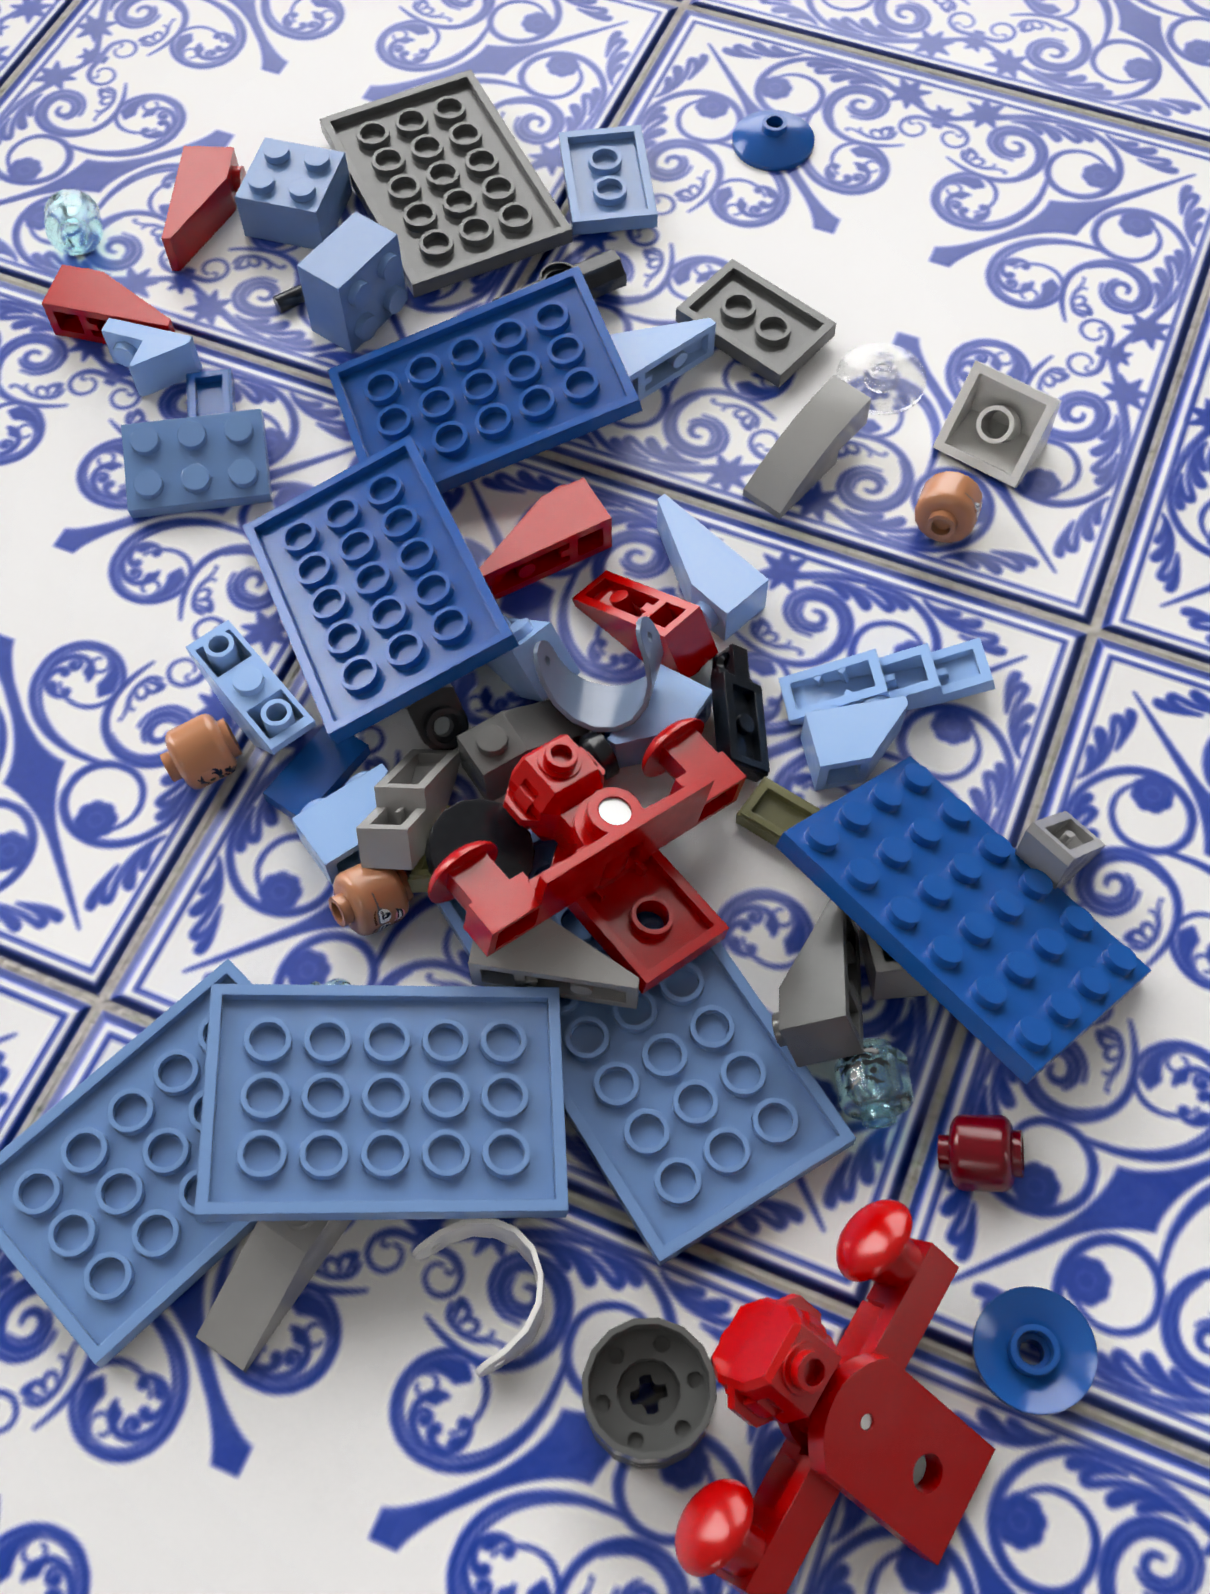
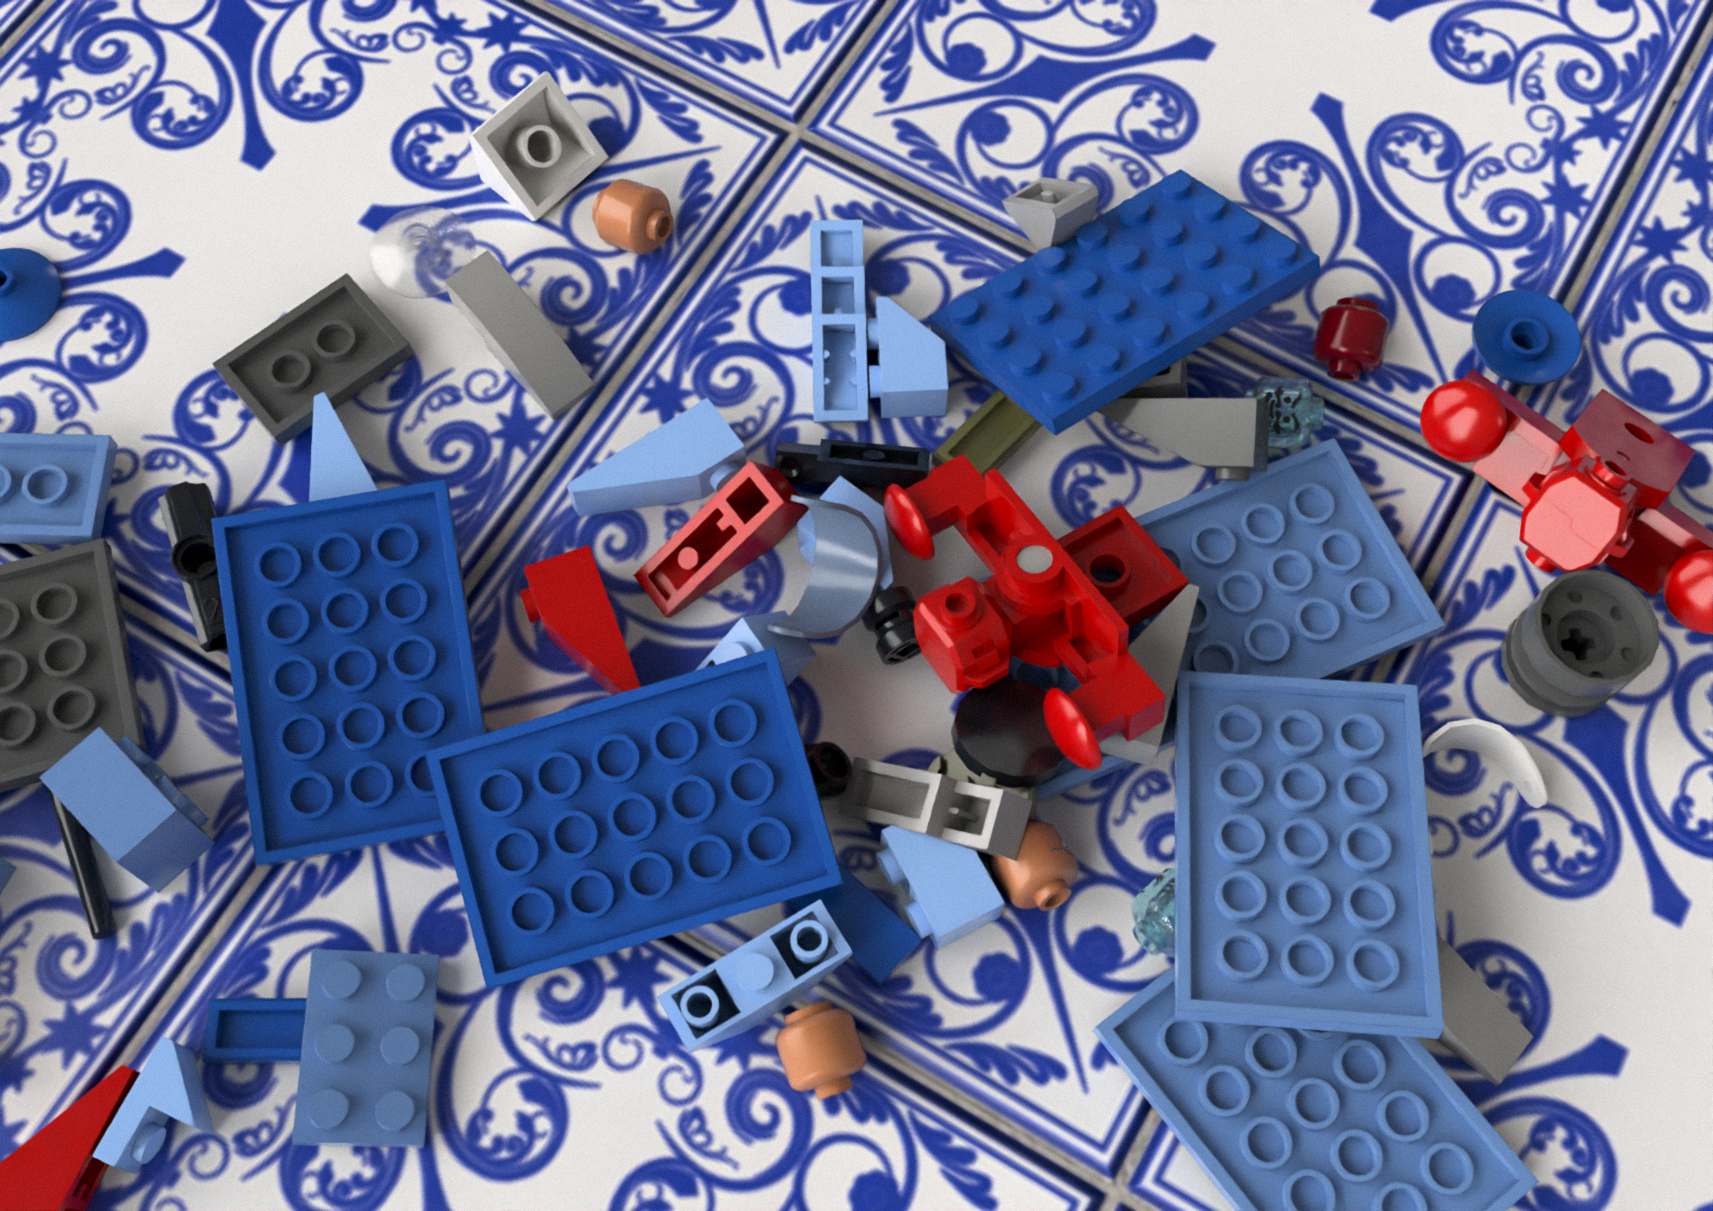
camera: 85 degrees left, 5 degrees up
dark grey slope [456,699,605,801] -> none

